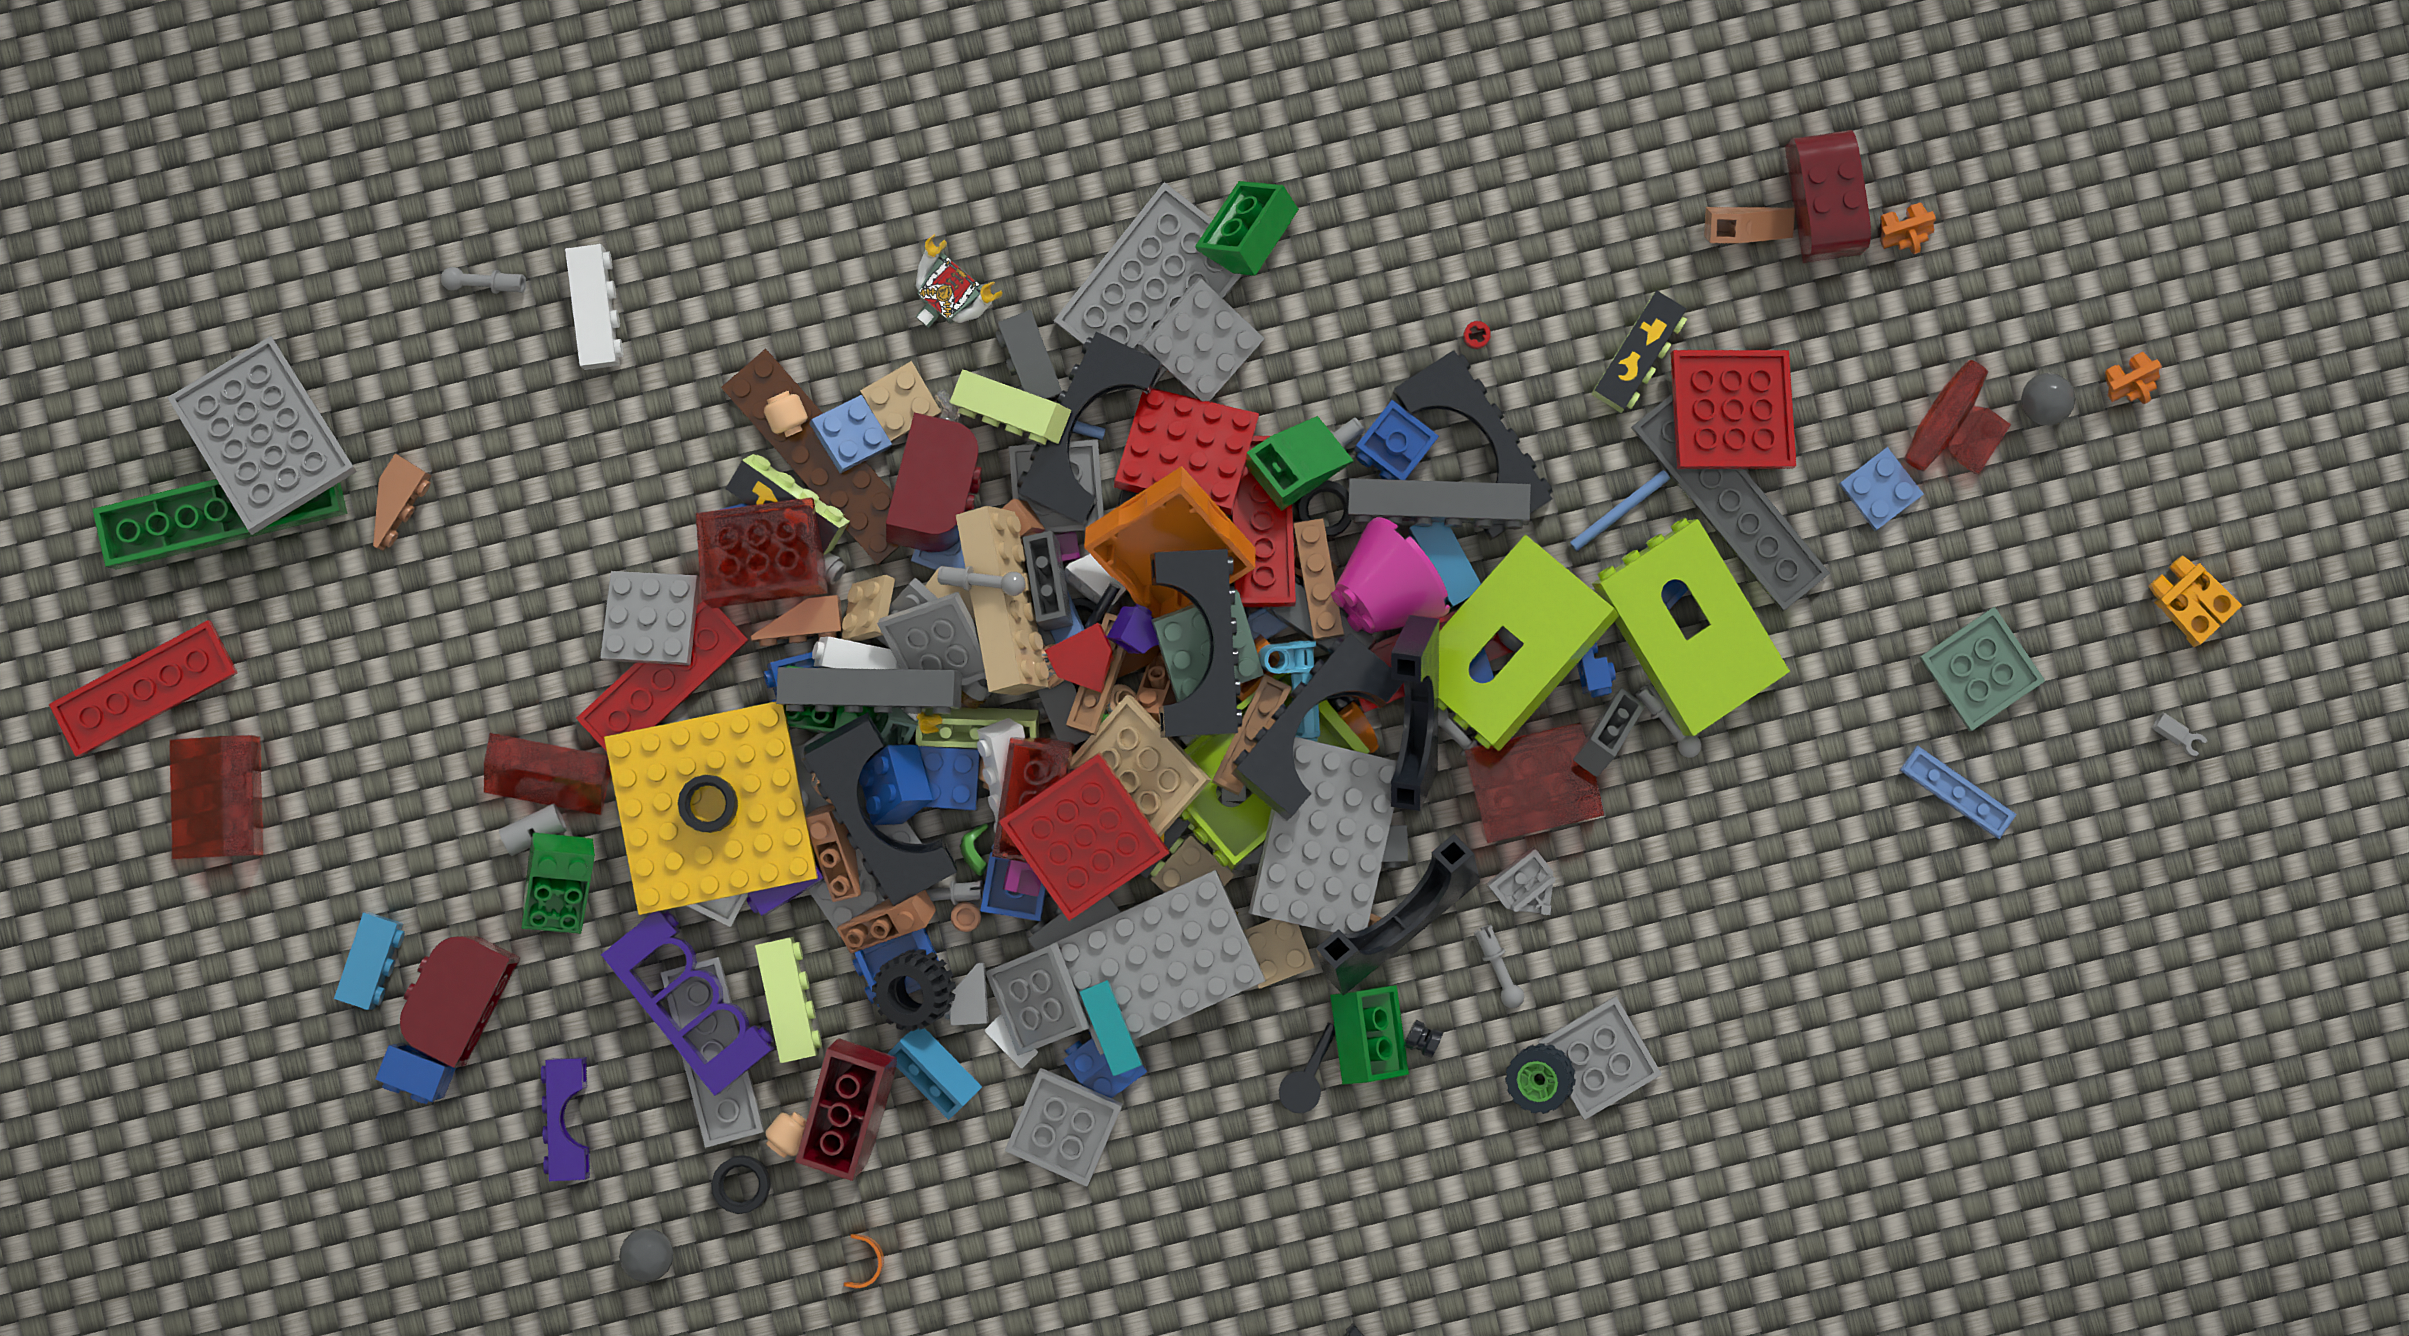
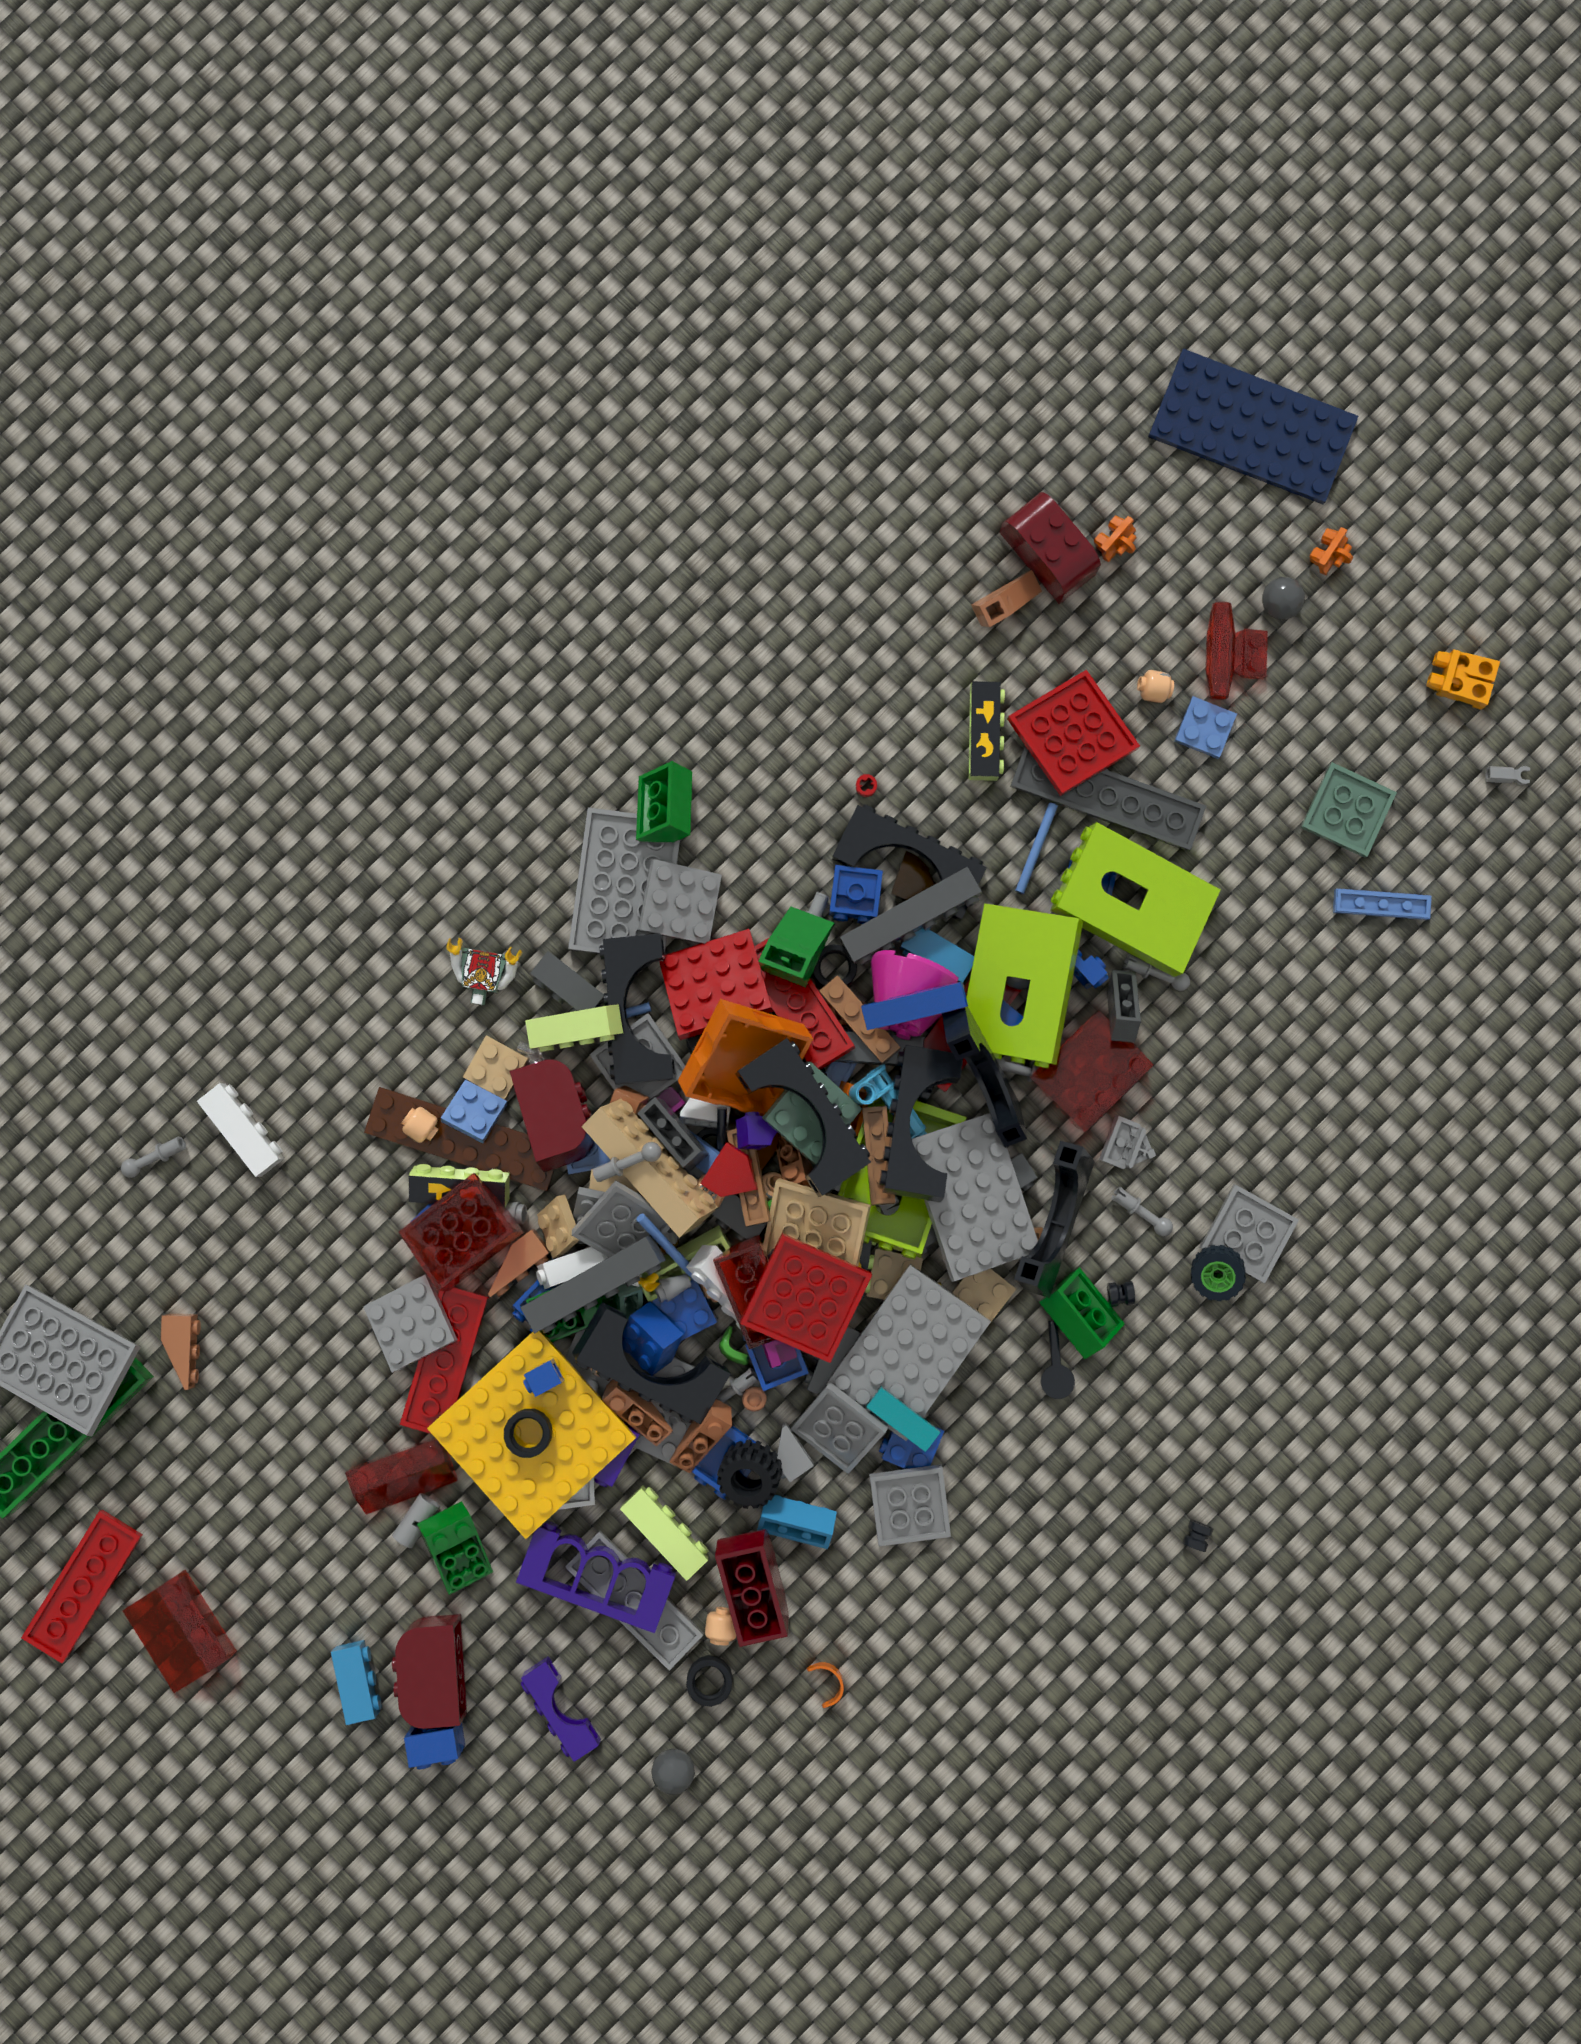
camera: 35 degrees left, 0 degrees up
white sticker [985,1015,1038,1068] -> none
orange helmet [1338,701,1379,754] -> none
none -> blue brick [523,1358,564,1397]
none -> medium blue bar [636,1213,697,1283]
none -> light grey cone [654,1273,692,1302]
none -> blue slope [861,982,968,1030]
none -> dark brown brick [890,851,936,900]
none -> light nougat head [1137,670,1174,703]
none -> dark blue plate [1148,348,1359,505]

